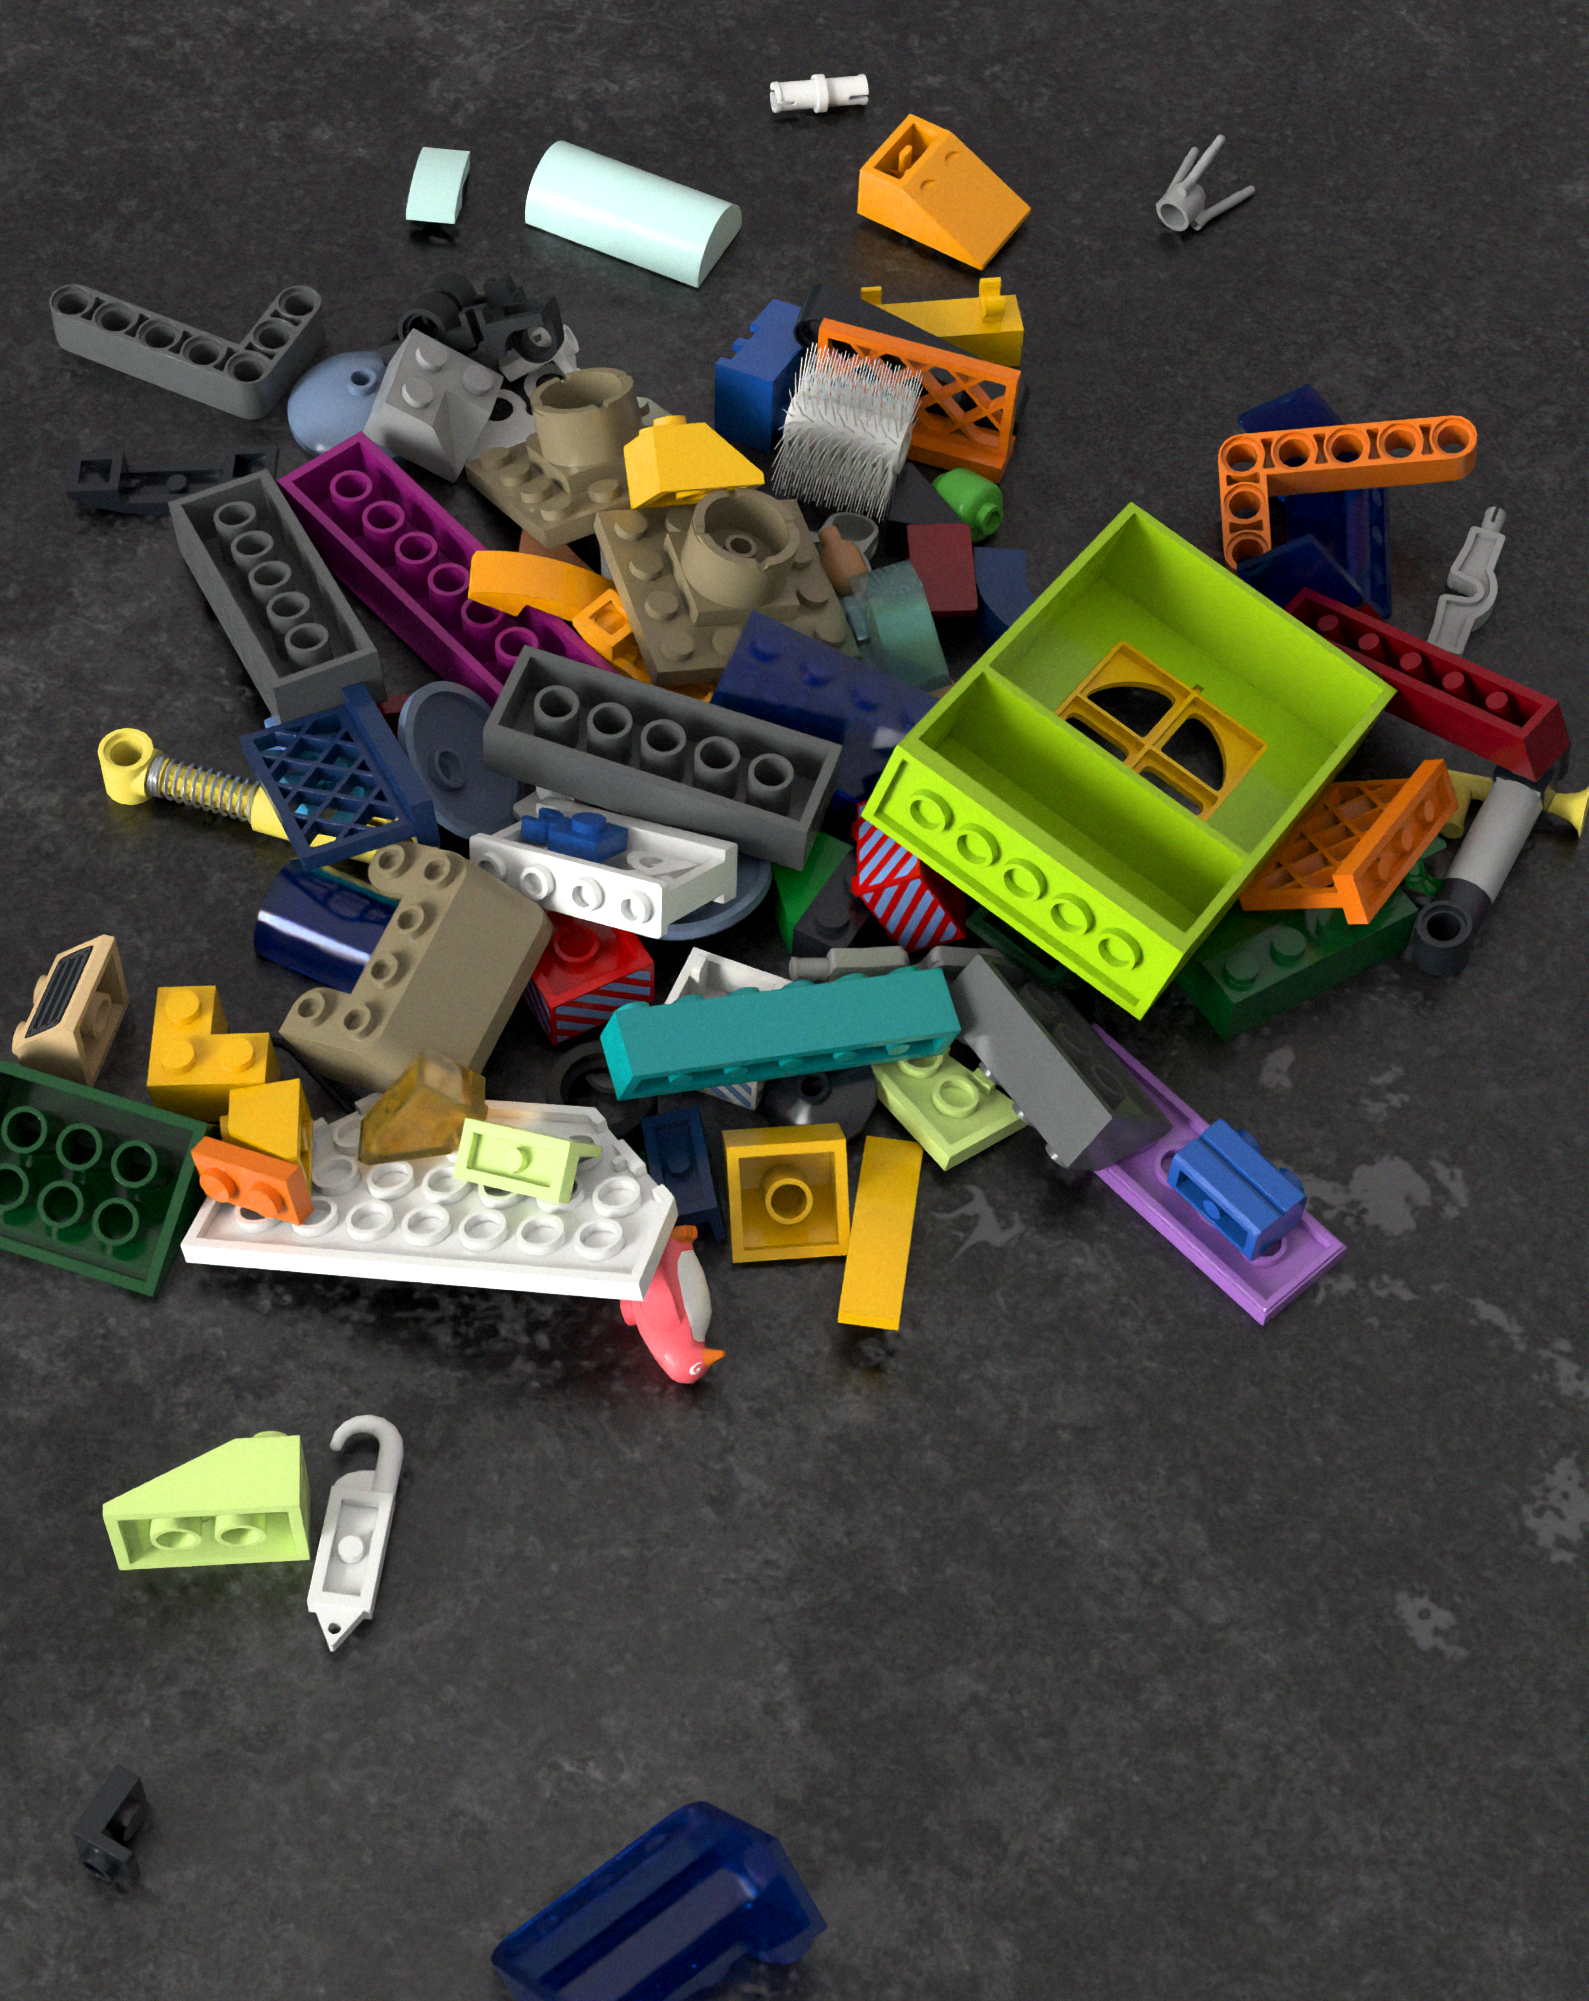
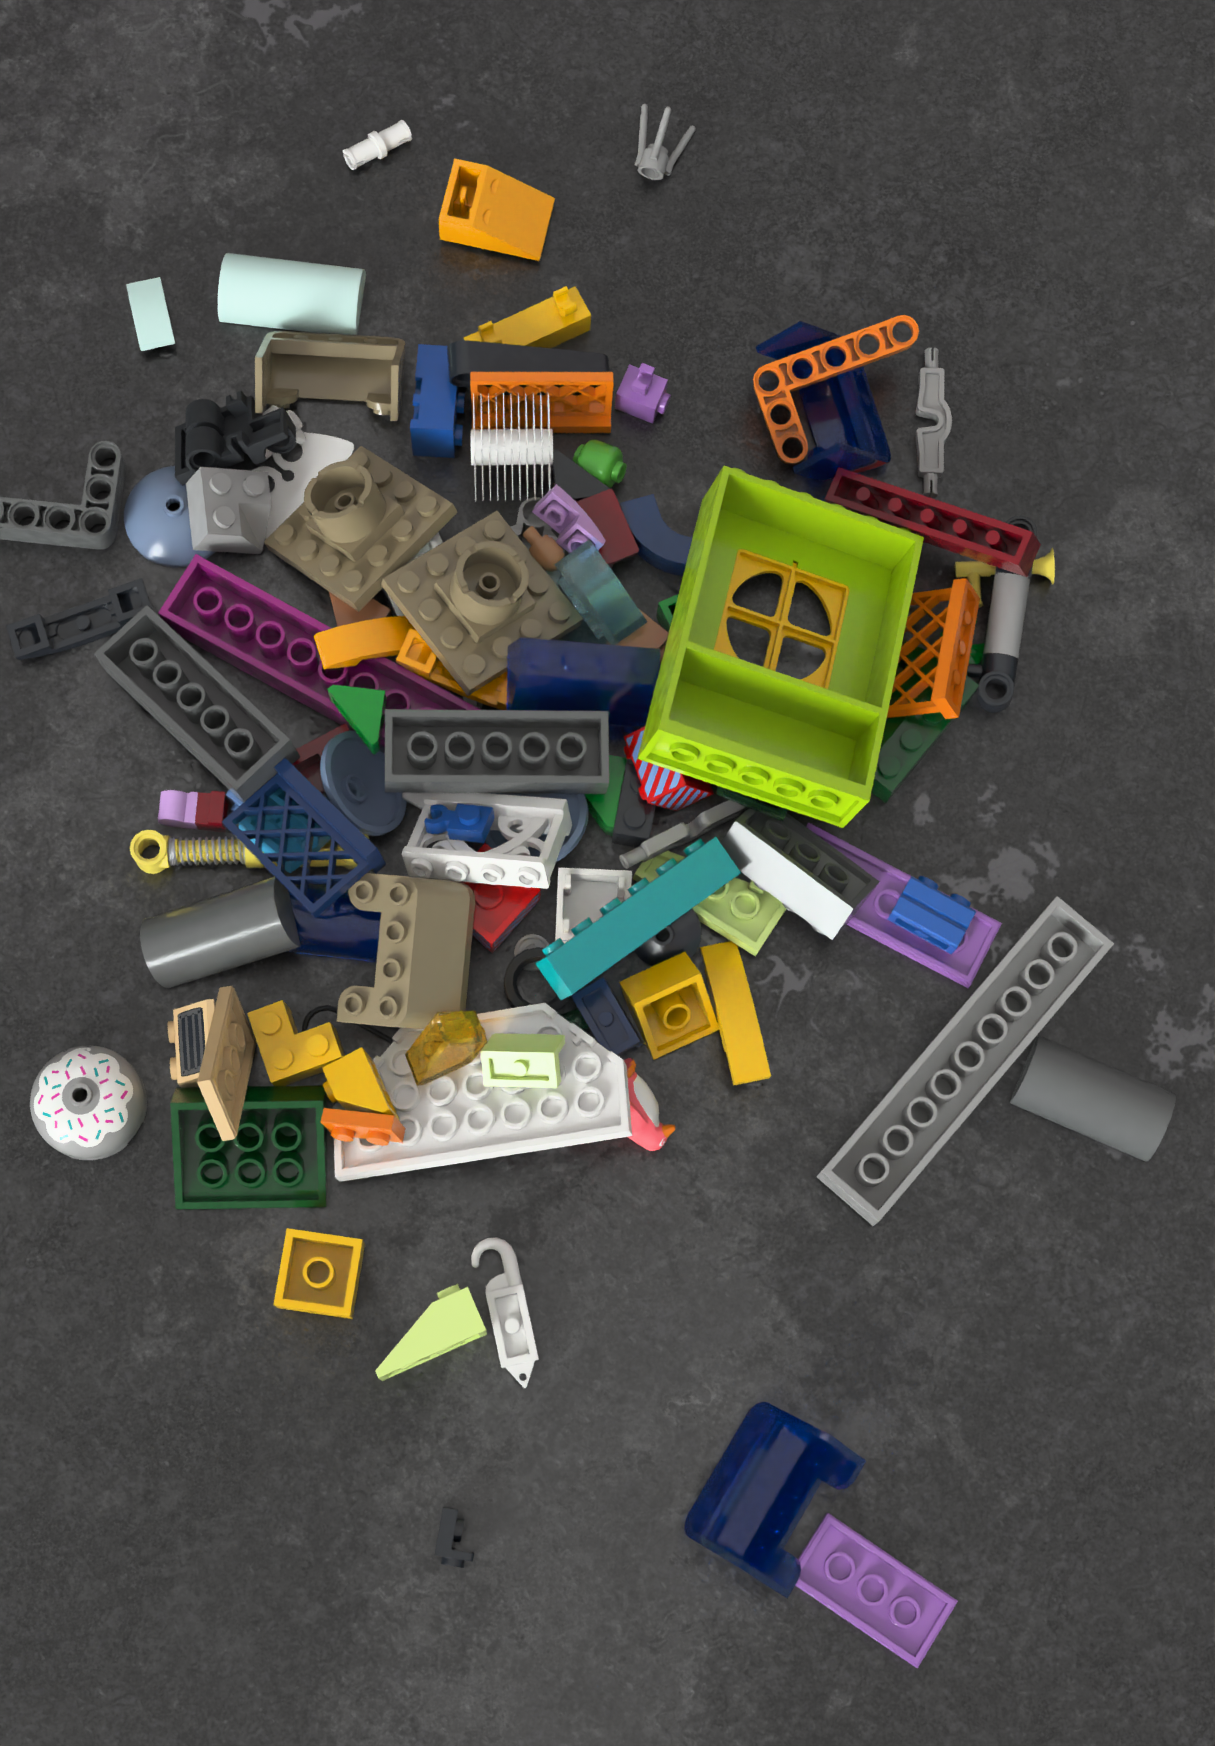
camera: 25 degrees left, 20 degrees up
yellow slope [623,415,765,509] -> none
none -> dark grey brick [140,877,301,988]
none -> leg [158,790,229,833]
none -> tan tile [197,986,257,1141]
none -> dark tan windscreen [255,331,405,421]
none -> yellow brick [274,1228,365,1319]
none -> green slope [327,684,387,755]
none -> lavender slope [532,484,606,564]
none -> medium lavender brick [615,363,671,424]
none -> light grey brick [816,896,1114,1226]
none -> dark grey brick [1010,1035,1176,1162]

